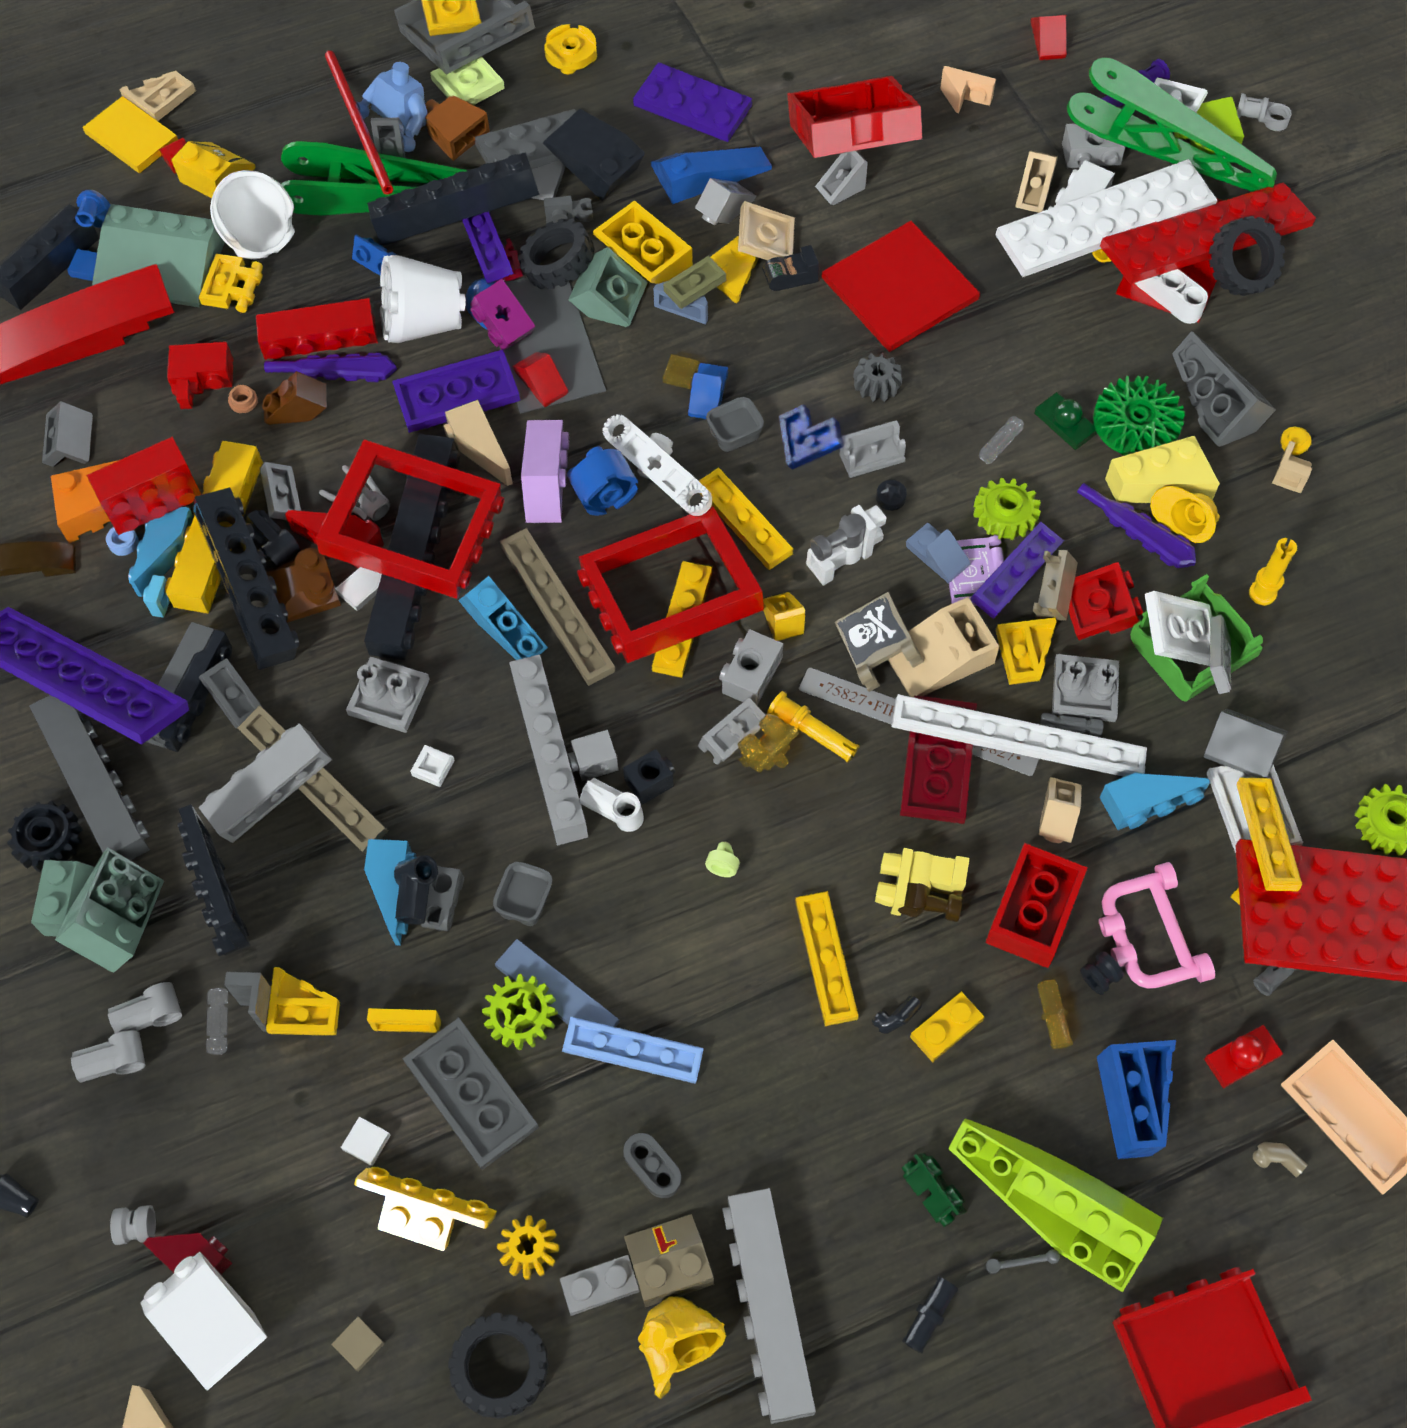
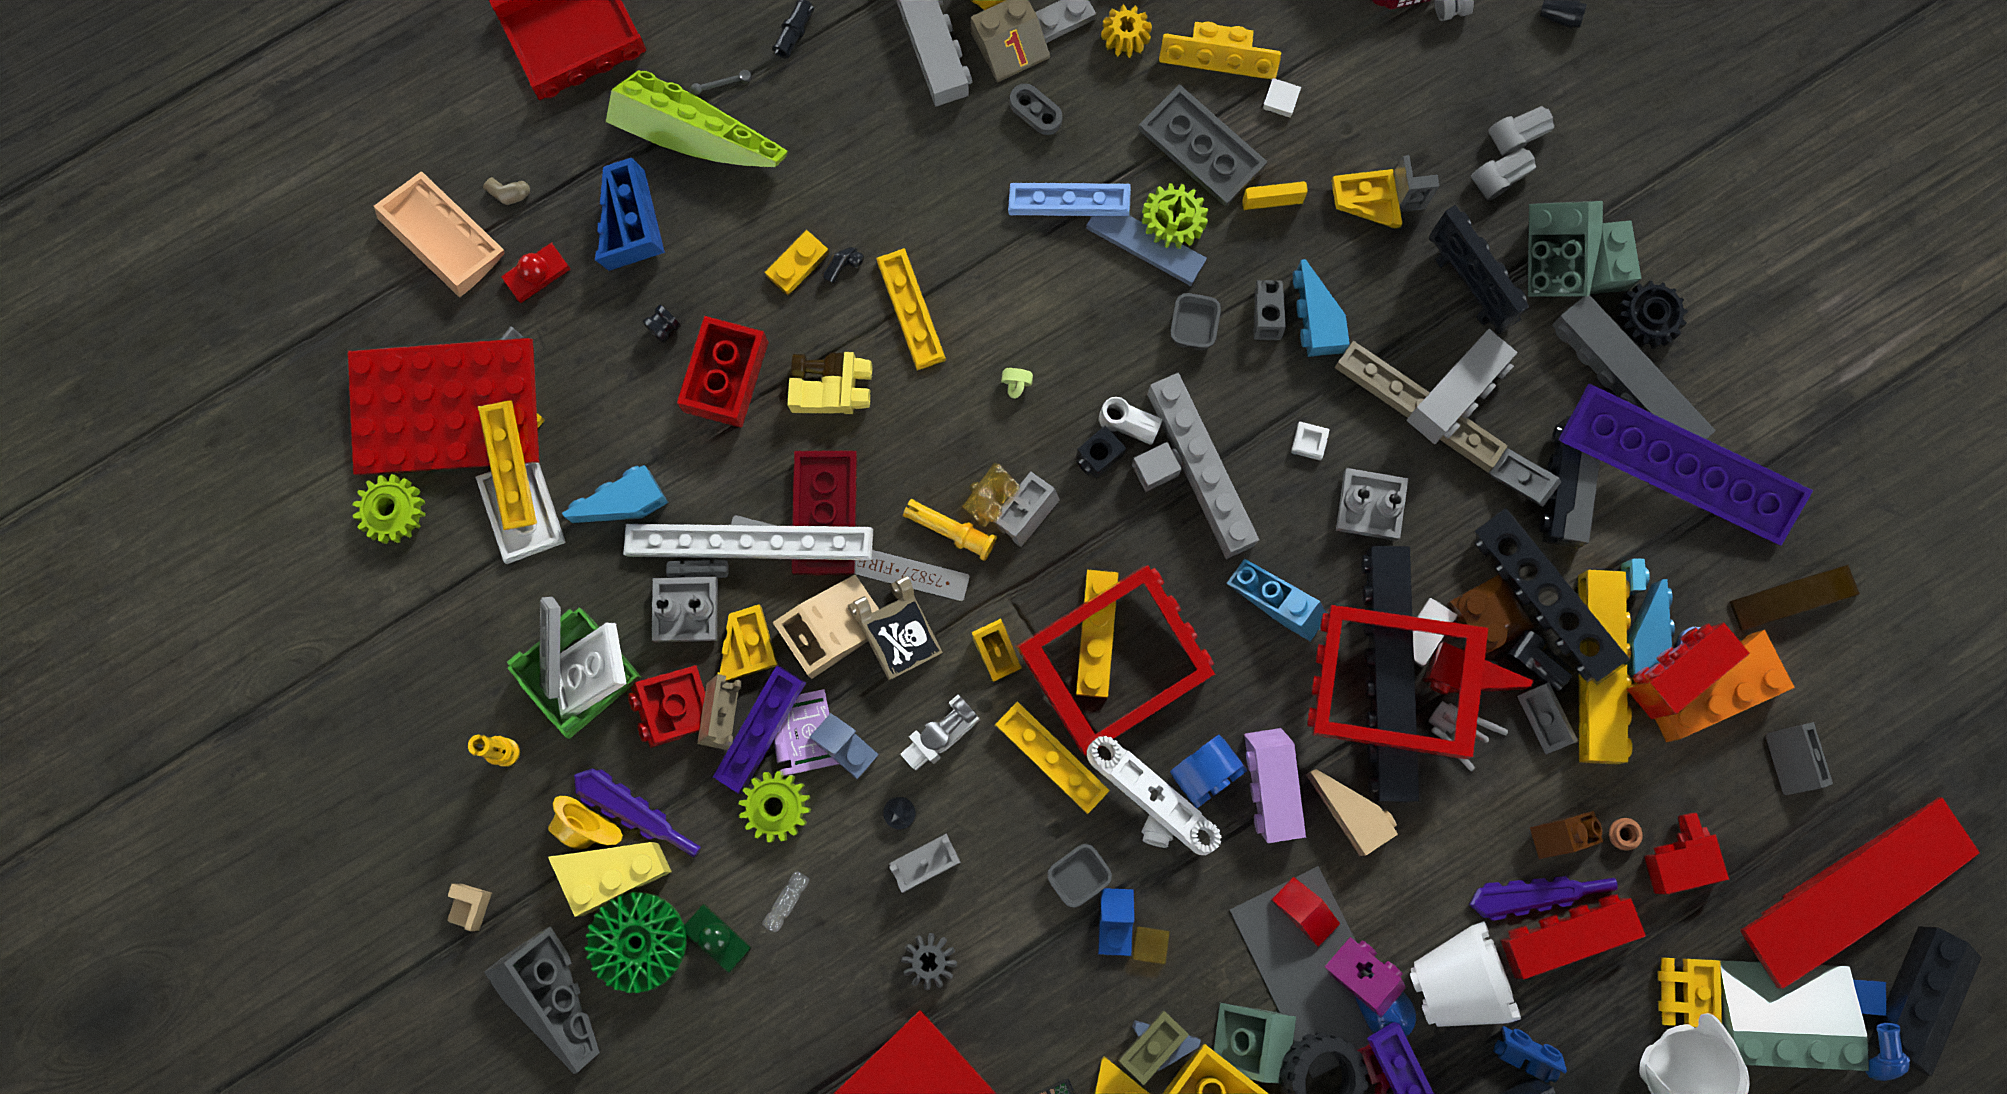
camera: 170 degrees right, 15 degrees up
clear axle [206,988,228,1055] -> none
dark purple plate [392,349,520,433] -> none
black piece [394,855,438,925] -> none
dark tan plate [500,528,615,686] -> none
light grey brick [719,629,783,705] -> none
clear blue plate [779,404,844,470] -> none
dark green hinge [902,1153,967,1227] -> none
clear yellow axle [1037,980,1073,1049] -> none
tan slope [1039,777,1082,843] -> none
bright pink bar [1099,862,1215,989] -> none
slope [1204,709,1288,778] -> none
yellow plate [1281,427,1312,455] -> none

